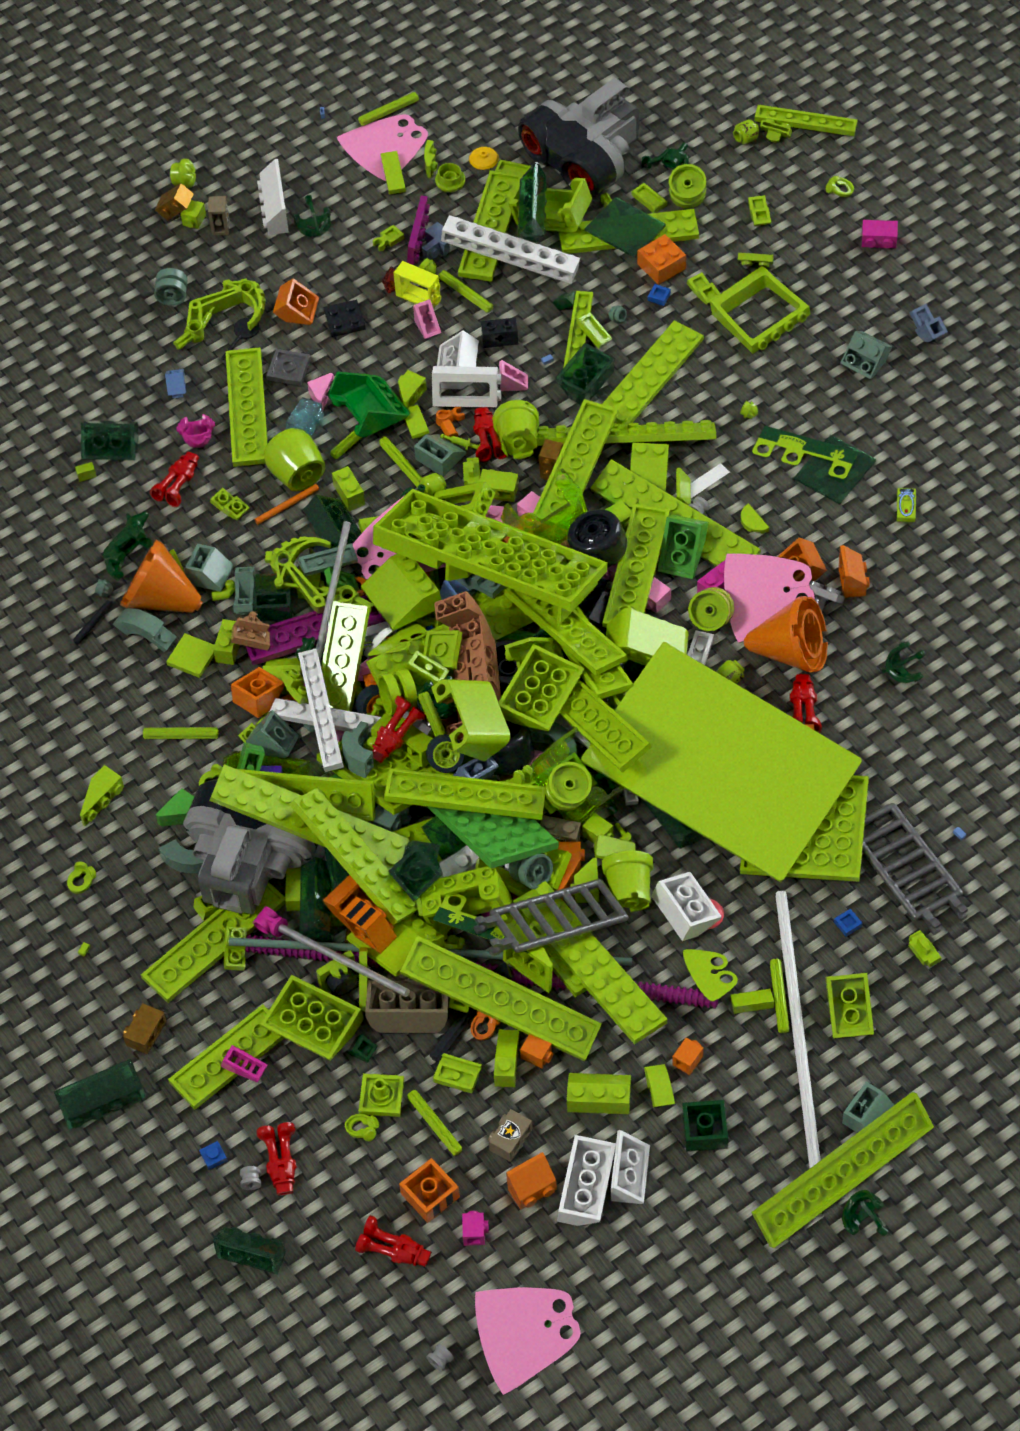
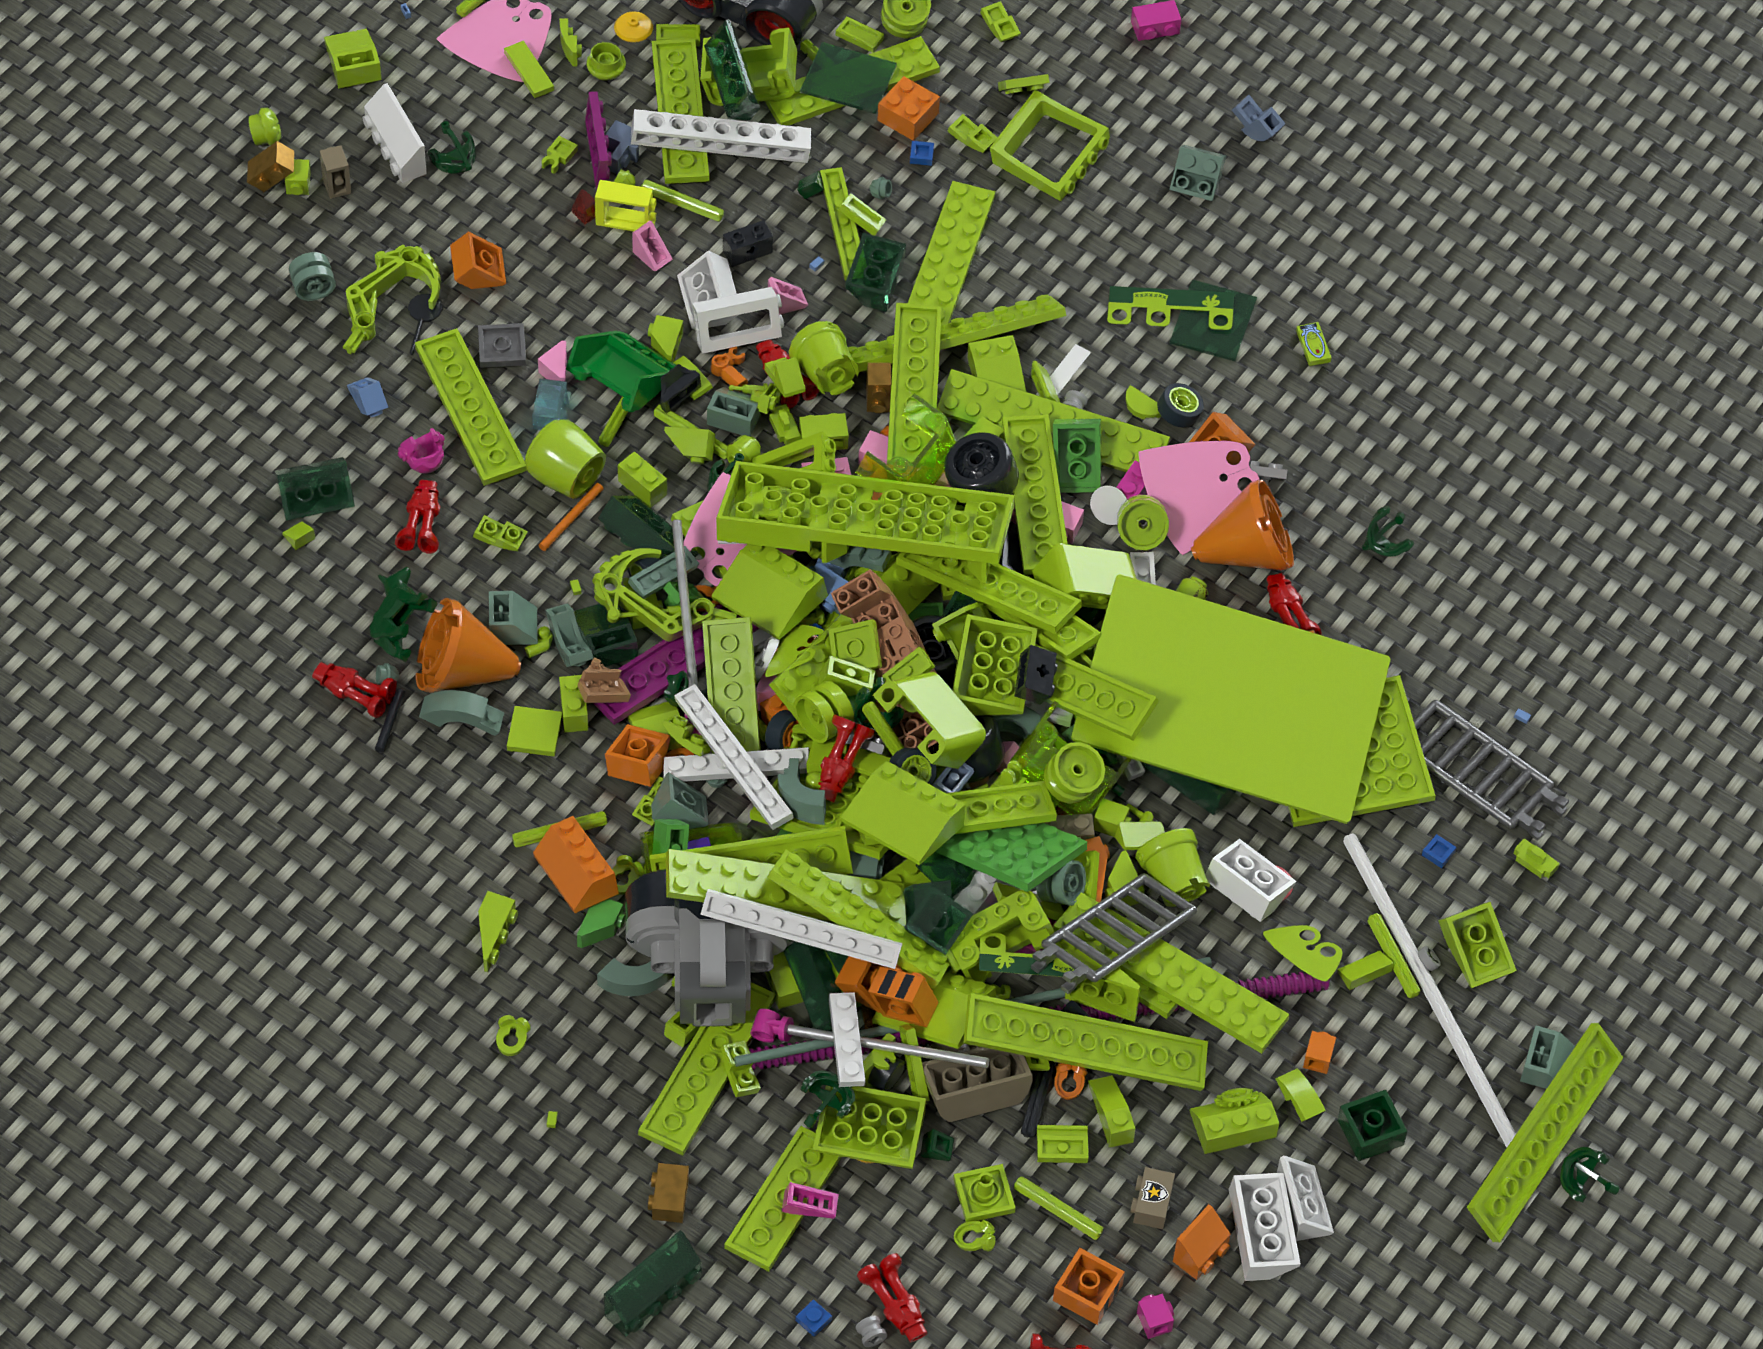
camera: 25 degrees left, 0 degrees up
black plate [323,299,366,337] -> none
orange brick [520,1034,553,1069] -> none
lime plate [740,401,758,419] -> none
orange slope [838,545,870,598] -> none
none -> red piece [312,662,397,718]
none -> lime slope [324,29,382,89]
none -> orange slope [533,816,619,913]
none -> black slope [660,364,702,414]
none -> lime slope [664,427,716,464]
none -> white plate [701,889,902,969]
none -> lime piece [750,383,782,414]
none -> lime slope [765,357,806,398]
none -> dark green helmet [800,1071,855,1128]
none -> white plate [829,992,865,1087]
none -> lime slope [840,761,966,865]
none -> lime plate [882,647,935,682]
none -> black brick [1014,645,1058,705]
none -> white sticker [1090,486,1127,525]
none -> black wheel [1157,383,1204,428]
none -> lime gear [1214,1088,1259,1108]
none -> light grey tile [1418,946,1441,971]

